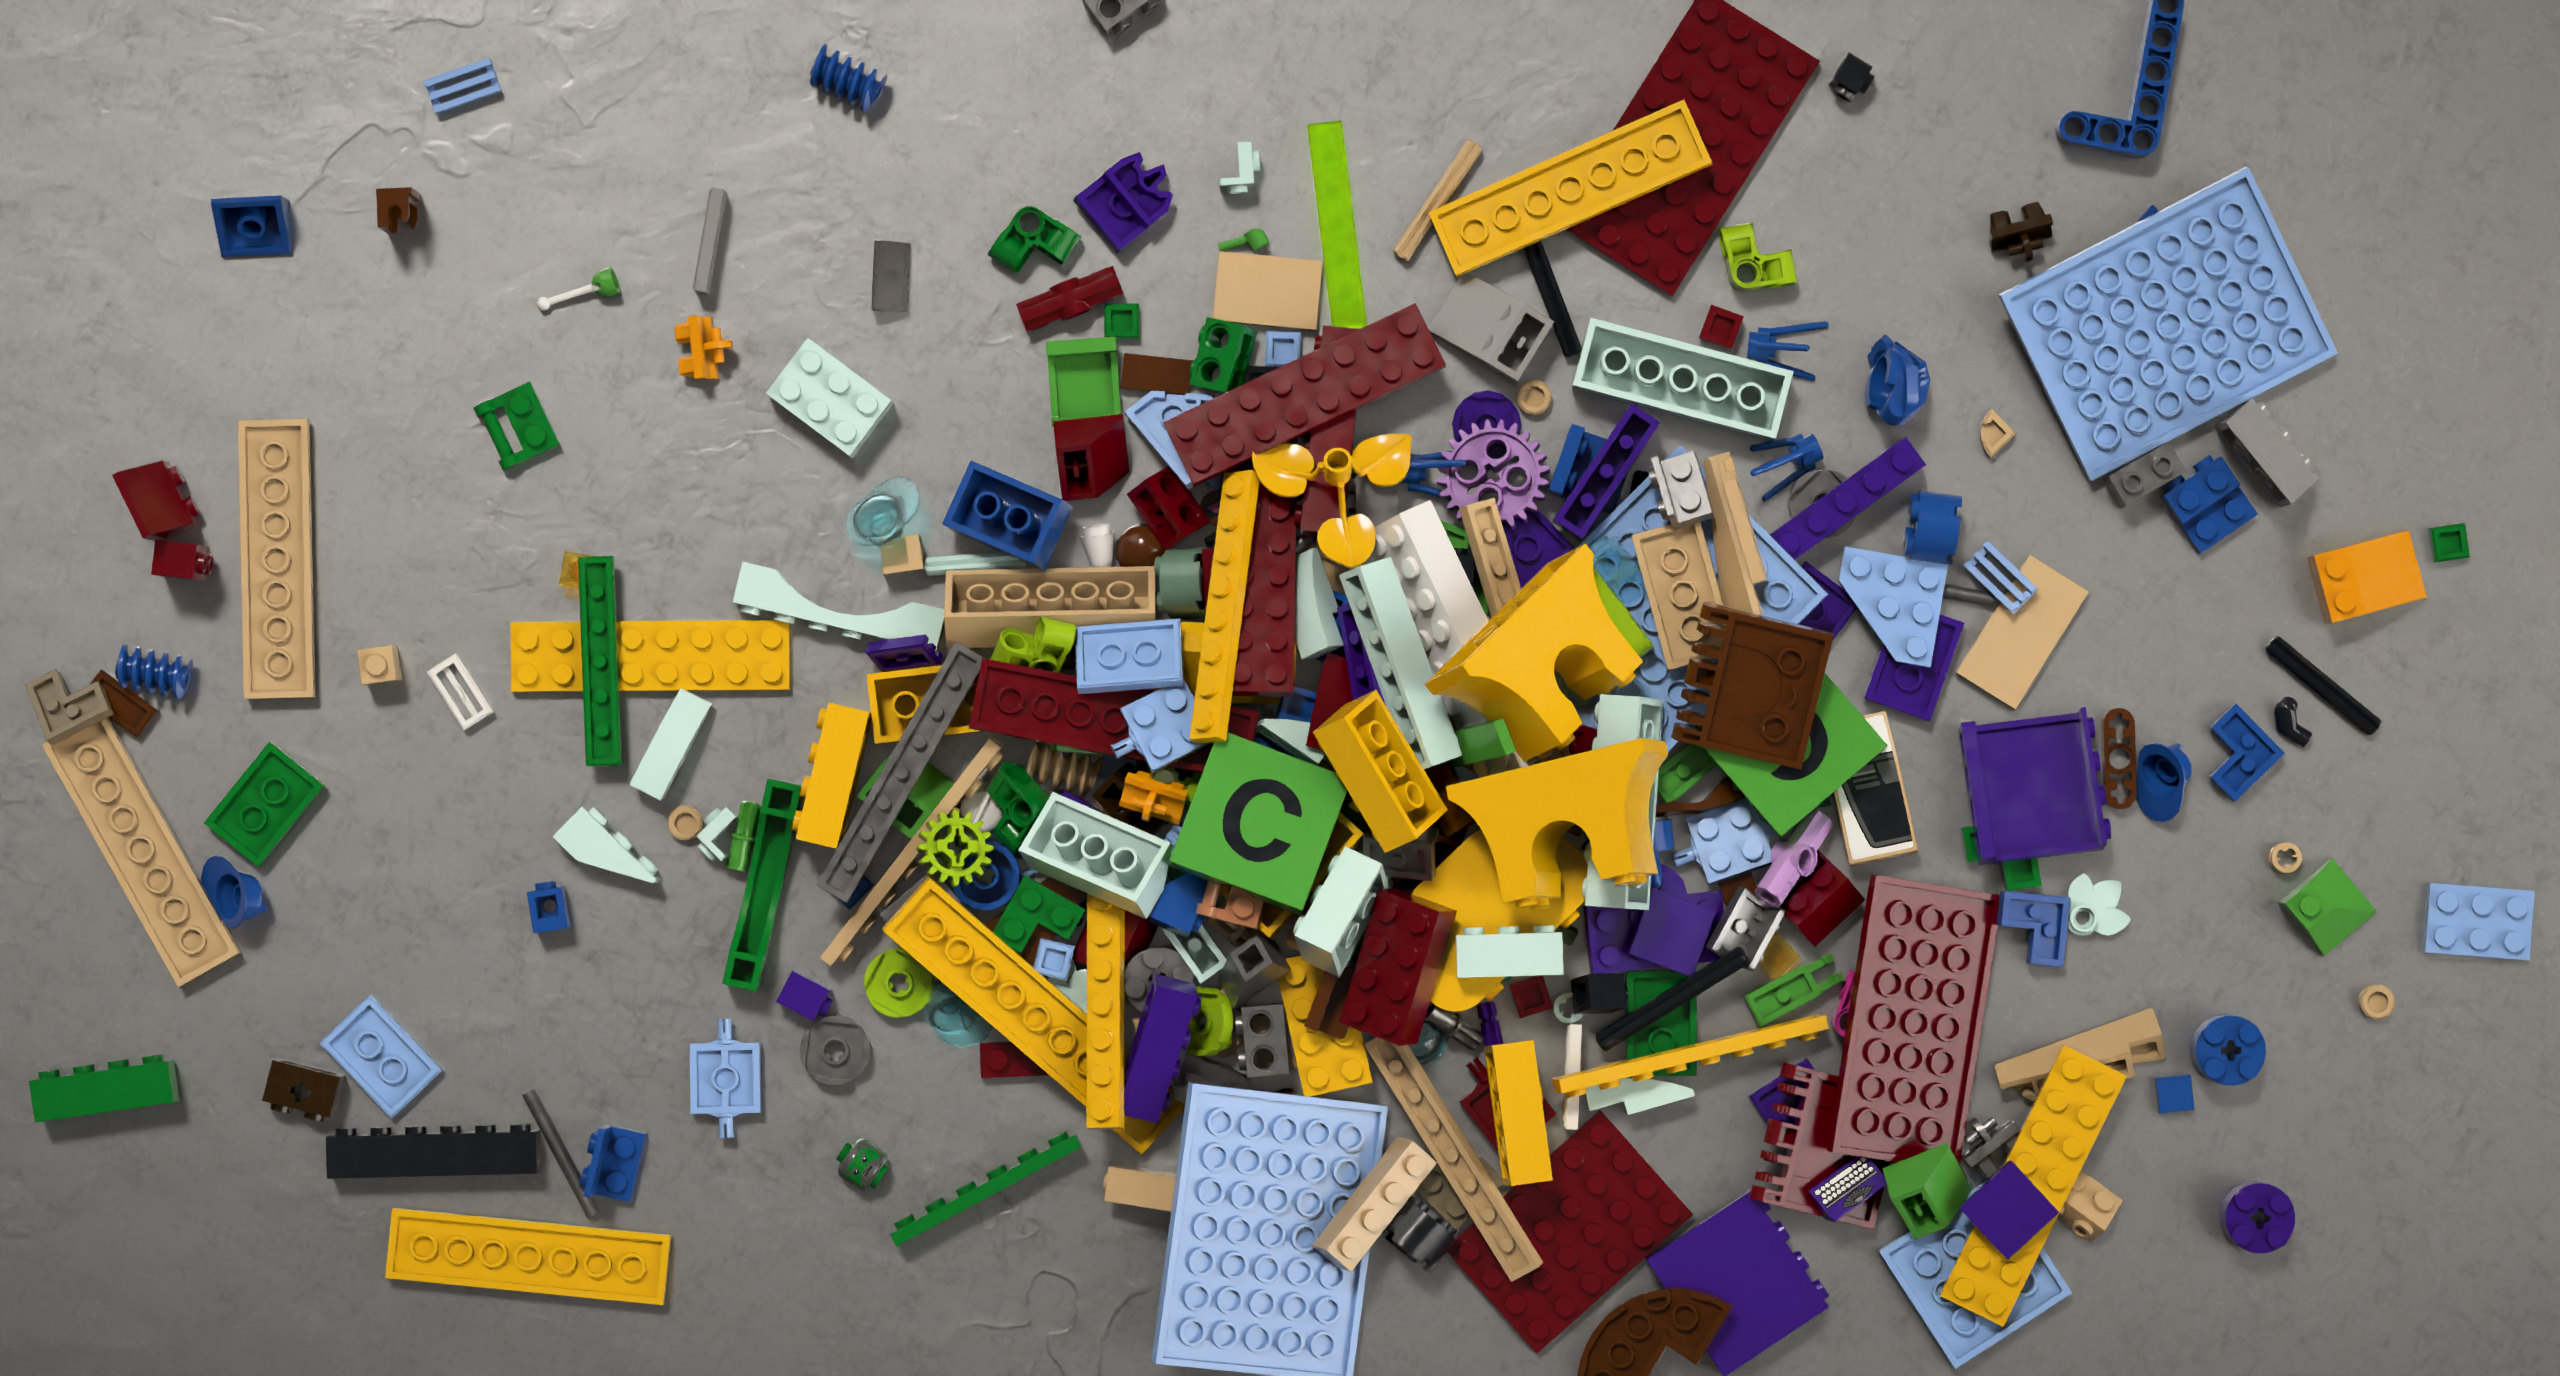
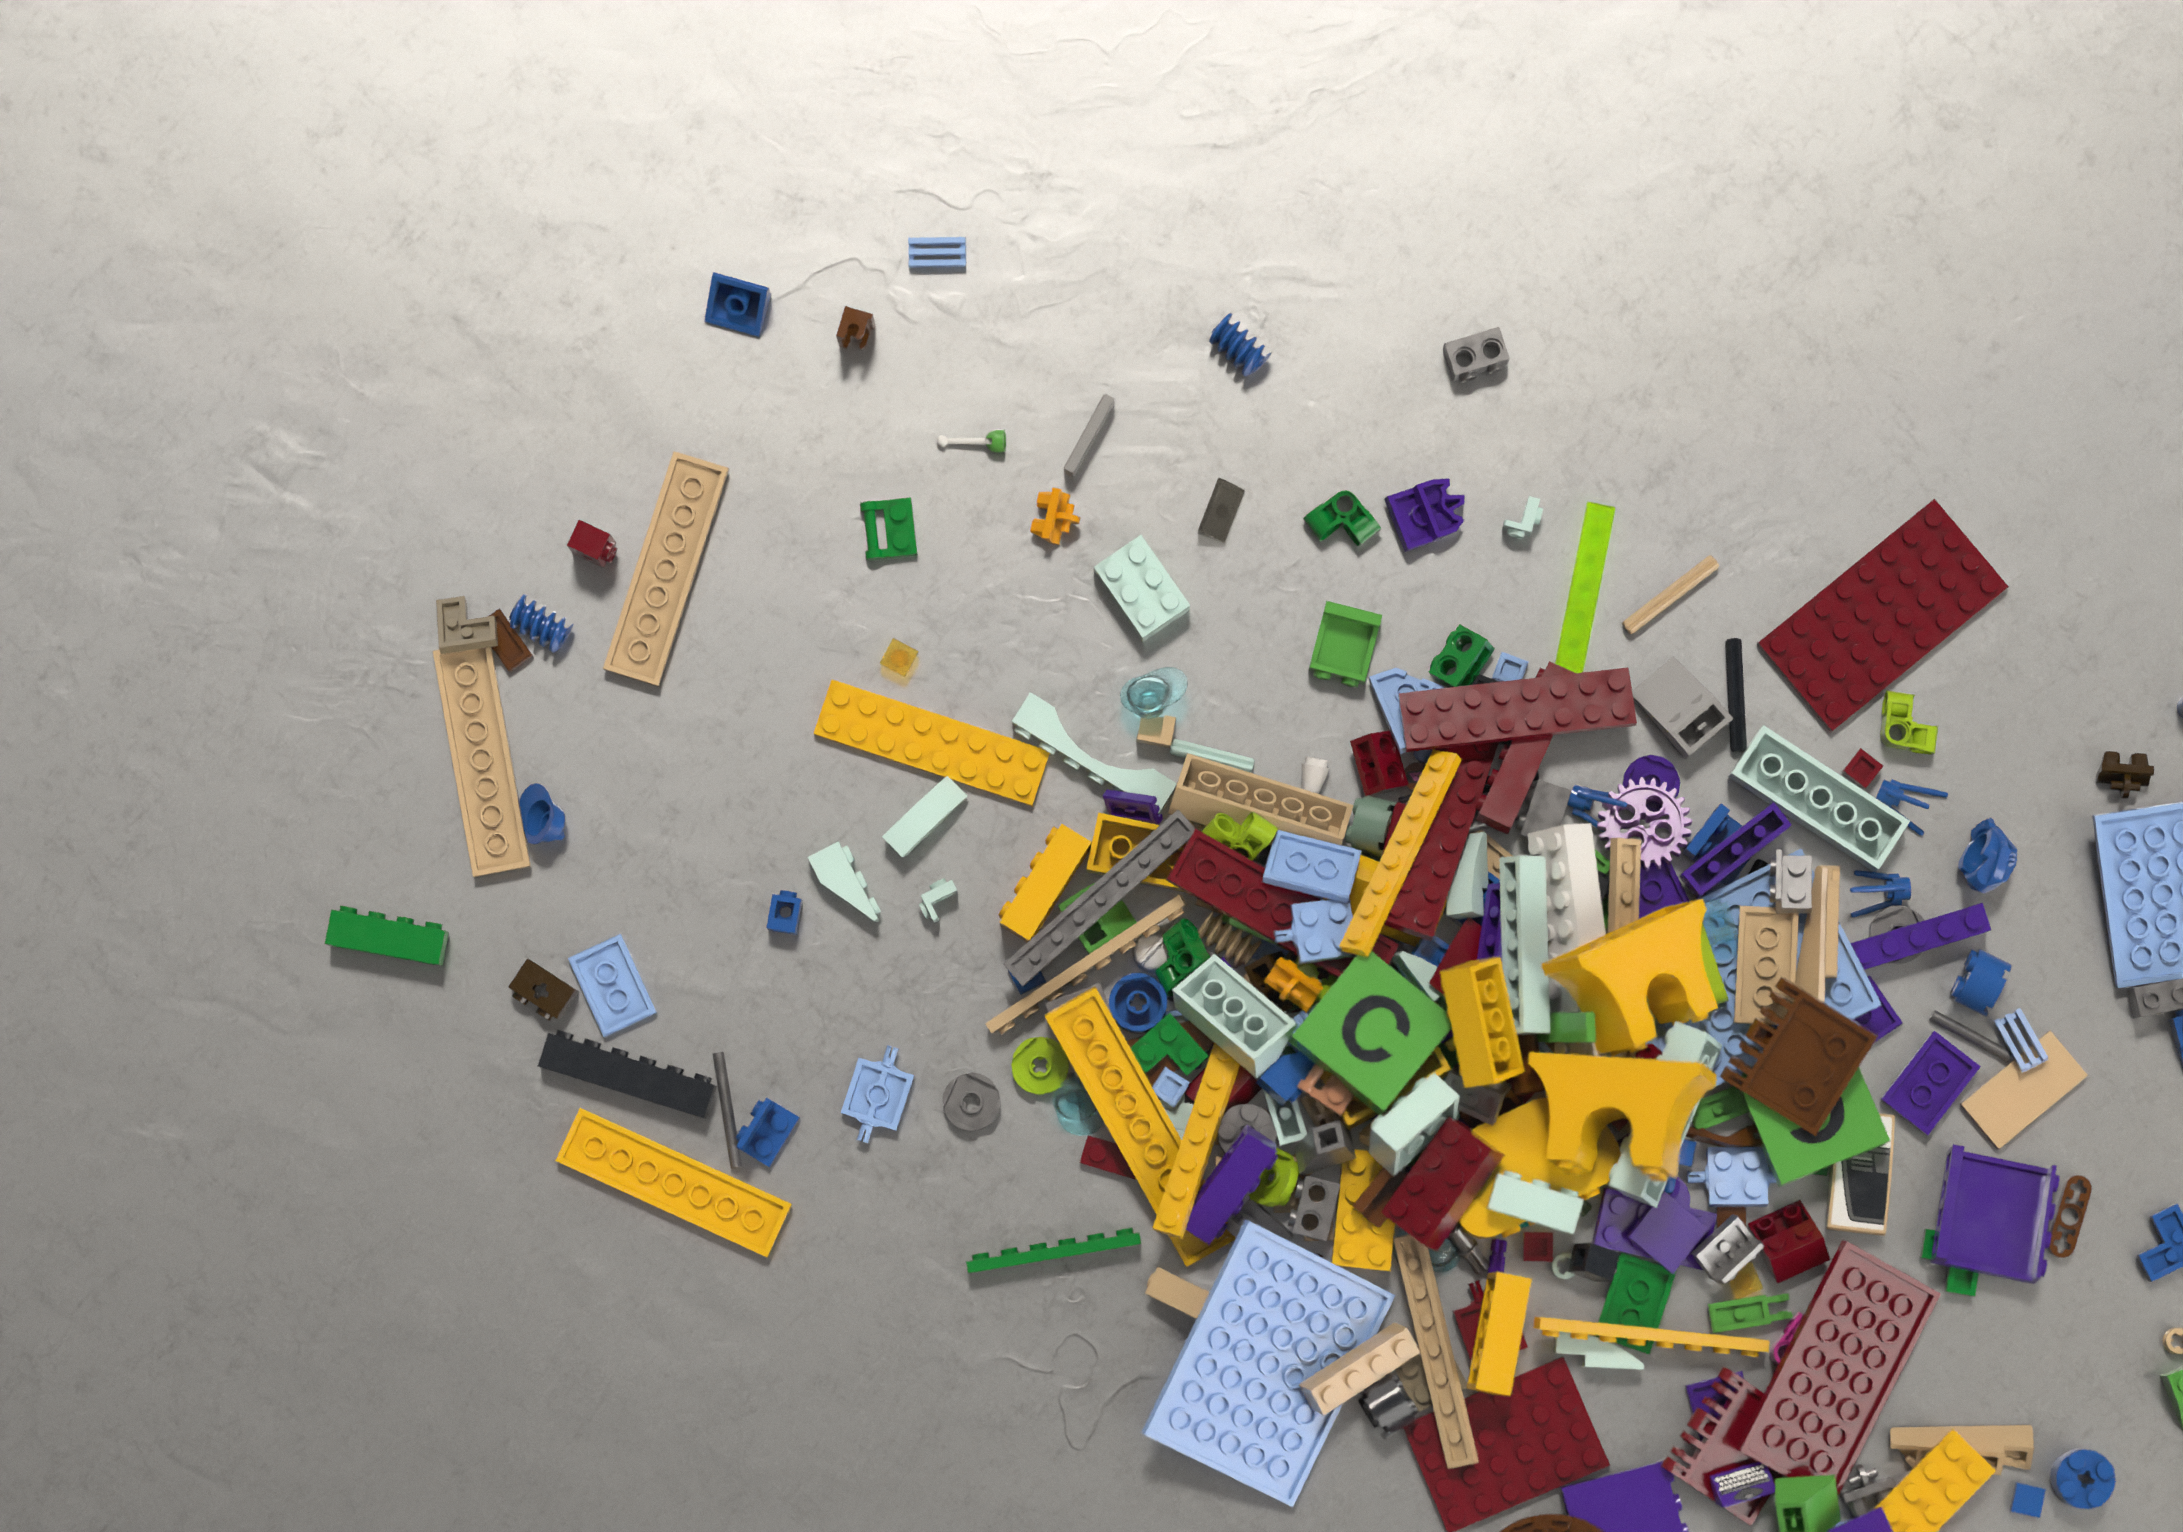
camera: 25 degrees right, 5 degrees down
dark red slope [112,460,200,541] -> none
green plate [204,741,325,867] -> none
tan brick [357,645,402,685] -> none
white tile [427,653,494,731] -> none
green tile [578,556,622,766] -> none
tan tile [668,806,704,840] -> none
green arch [722,778,802,991] -> none
bright green axle [725,801,761,872] -> none
dark purple brick [776,970,833,1021] -> none
head [836,1139,890,1191] -> none
lime gear [916,810,994,887] -> none
blue brick [942,461,1073,571] -> none
dark red piece [1016,266,1124,332] -> none
dark red slope [1053,414,1129,501] -> none
green tile [1104,303,1139,339] -> none
reddish brown hair [1115,523,1170,567] -> none
reddish brown tile [1121,353,1193,395] -> none
tan tile [1213,251,1323,331] -> none
bright green hand [1218,228,1269,251] -> none
yellow plant [1252,433,1412,569] -> none
yellow plate [1428,100,1713,277] -> none
tan tile [1516,380,1552,415] -> none
white tile [1563,1023,1582,1130] -> none
black axle [1595,947,1749,1051] -> none
lavender piece [1754,809,1834,908] -> none
black plate [1829,52,1875,102] -> none
light blue plate [1838,546,1948,668] -> none
tan tile [1980,409,2016,458] -> none
blue plate [1997,891,2070,967] -> none
light aqua plate [2068,873,2131,936] -> none
blue piece [2136,743,2192,822] -> none

